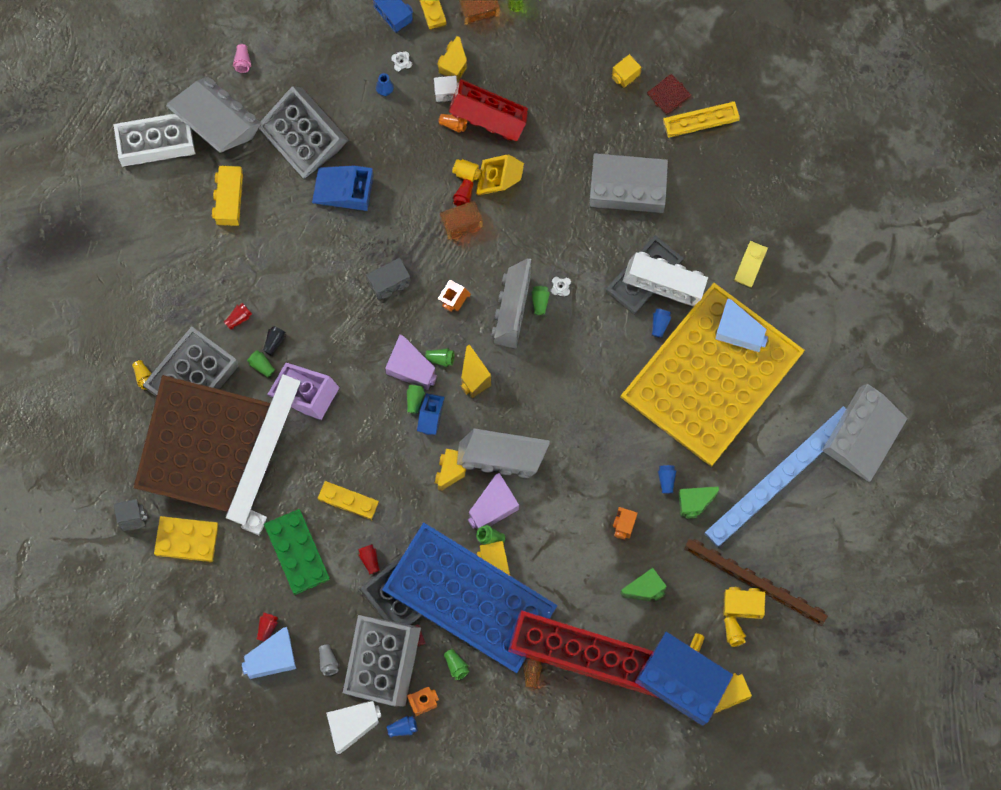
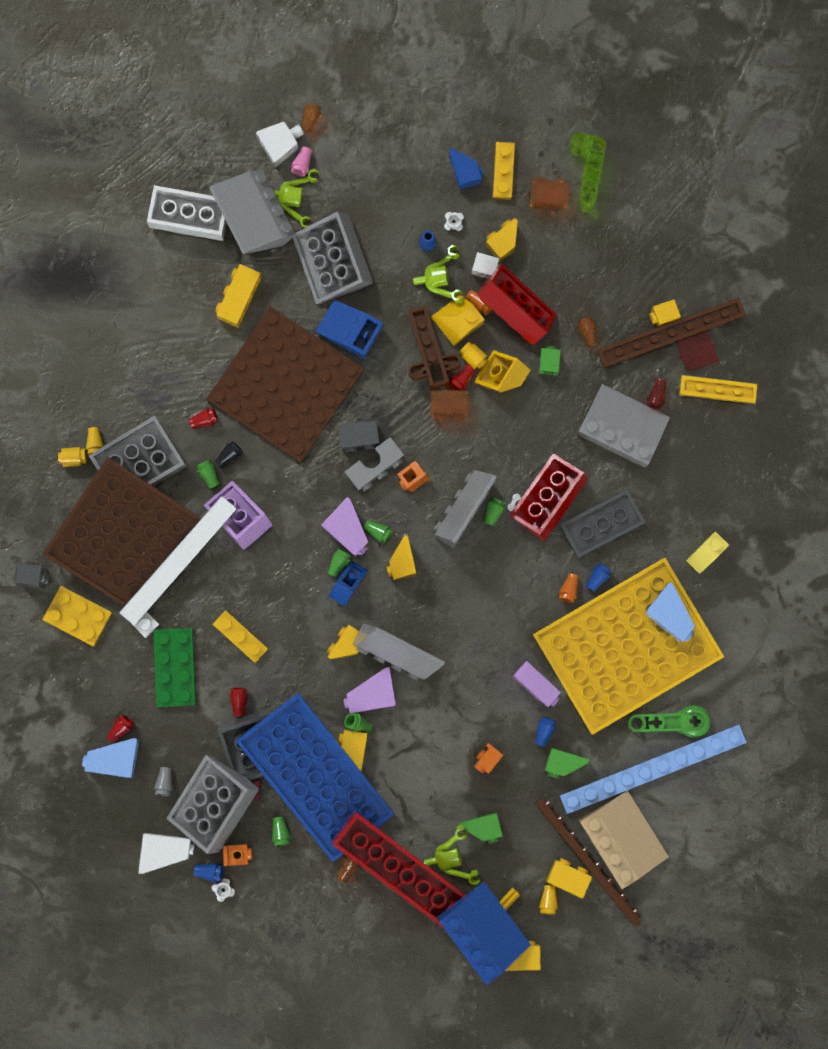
camera: 15 degrees right, 10 degrees up
white brick [622,252,708,307] -> none
light grey slope [822,384,908,482] -> none
none -> yellow brick [58,447,87,467]
none -> reddish brown plate [206,307,364,463]
none -> white plate [212,878,235,902]
none -> white torso [256,122,304,167]
none -> lime piece [273,169,319,229]
none -> clear orange cone [301,103,321,133]
none -> light grey arch [345,437,404,492]
none -> reddish brown piece [408,305,461,392]
none -> lime piece [413,245,463,304]
none -> lime piece [424,824,480,885]
none -> yellow slope [431,295,485,347]
none -> red slope [509,454,588,542]
none -> lavender slope [512,661,561,707]
none -> bright green brick [538,346,561,376]
none -> orange cone [558,573,579,603]
none -> clear orange cone [577,316,597,346]
none -> tan slope [578,790,669,889]
none -> reddish brown plate [597,298,746,368]
none -> bright green beam [628,705,711,738]
none -> clear red cone [646,379,667,409]

